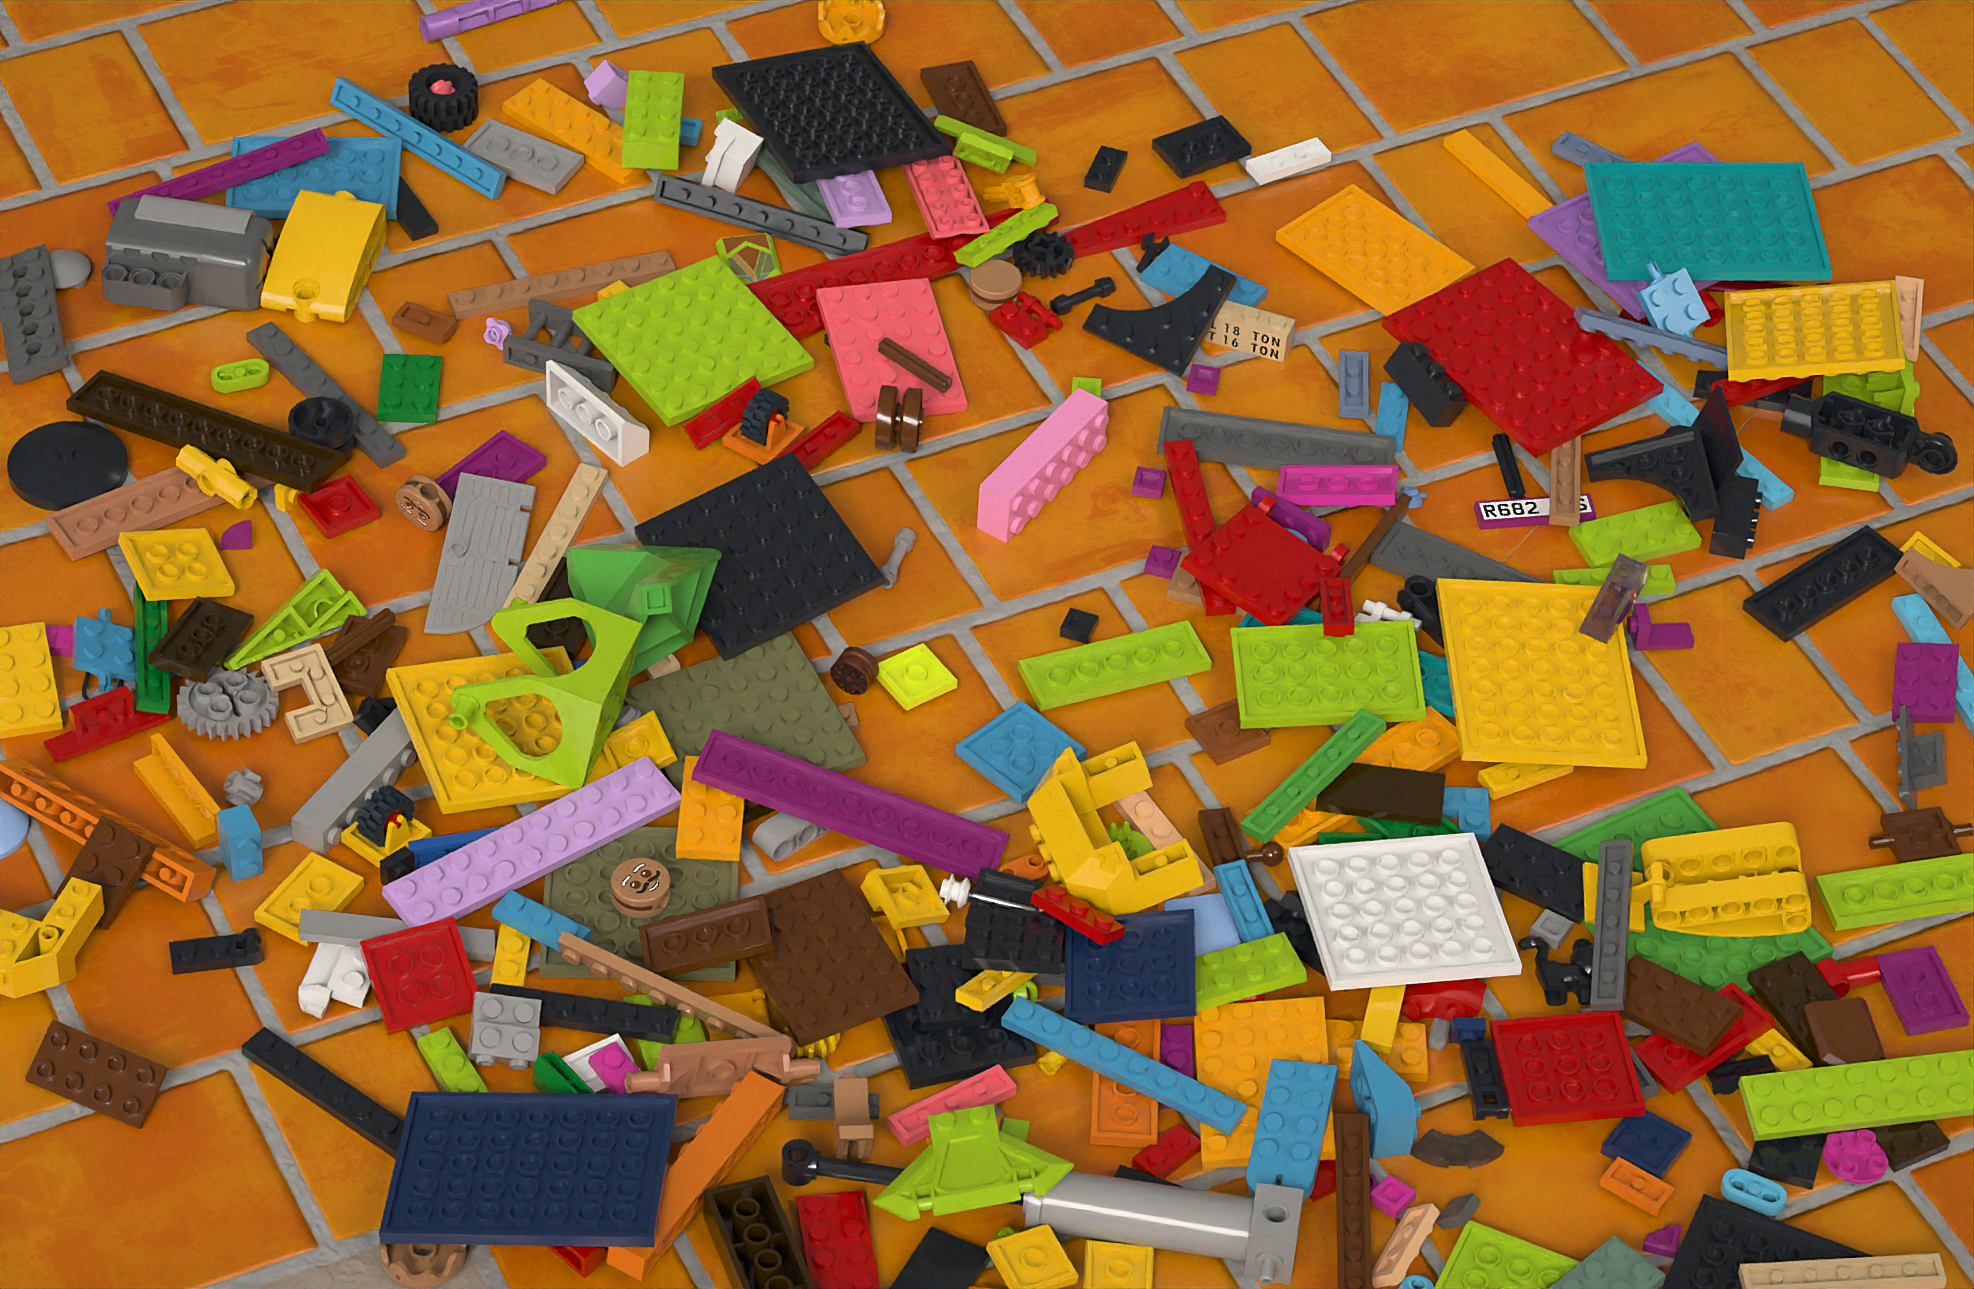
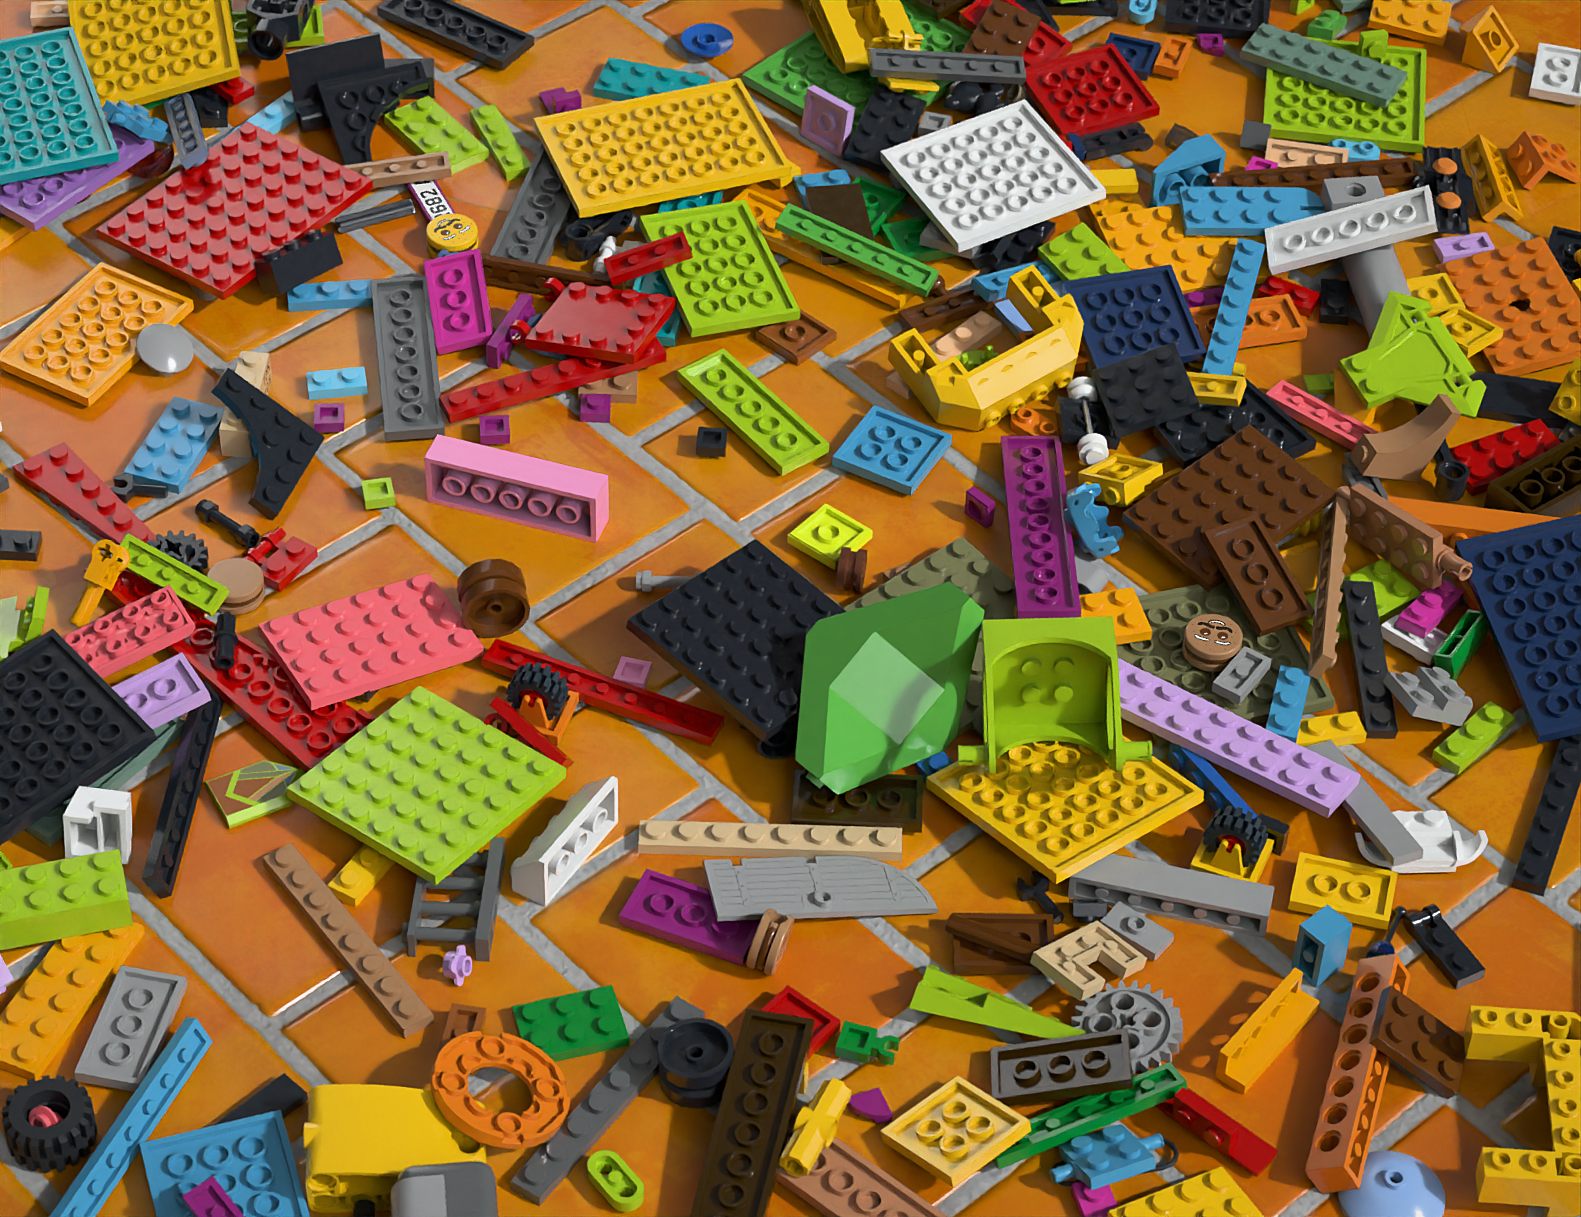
camera: 105 degrees left, 0 degrees up
light grey gear [223,767,263,806] -> none
red plate [359,917,479,1035] -> none
reddish brown axle [878,337,952,393] -> none
red plate [1030,885,1125,945] -> none
sand blue plate [1339,350,1369,419] -> none
slope [1579,553,1647,644] -> none
none -> light grey dish [135,323,194,377]
none -> black axle [213,611,238,669]
none -> medium azure plate [306,367,368,400]
none -> yellow head [426,214,478,259]
none -> orange plate [430,1031,570,1149]
none -> teal plate [593,57,710,101]
none -> blue dish [681,23,733,57]
none -> lavender plate [800,85,855,157]
none -> green plate [835,1021,900,1065]
none -> magenta tile [964,486,995,528]
none -> dark azure plate [1064,482,1124,559]
none -> light grey plate [1100,901,1174,961]
none -> light grey plate [1212,646,1272,705]
none -> white plate [1265,185,1438,275]
none -> hinge [1366,906,1407,958]

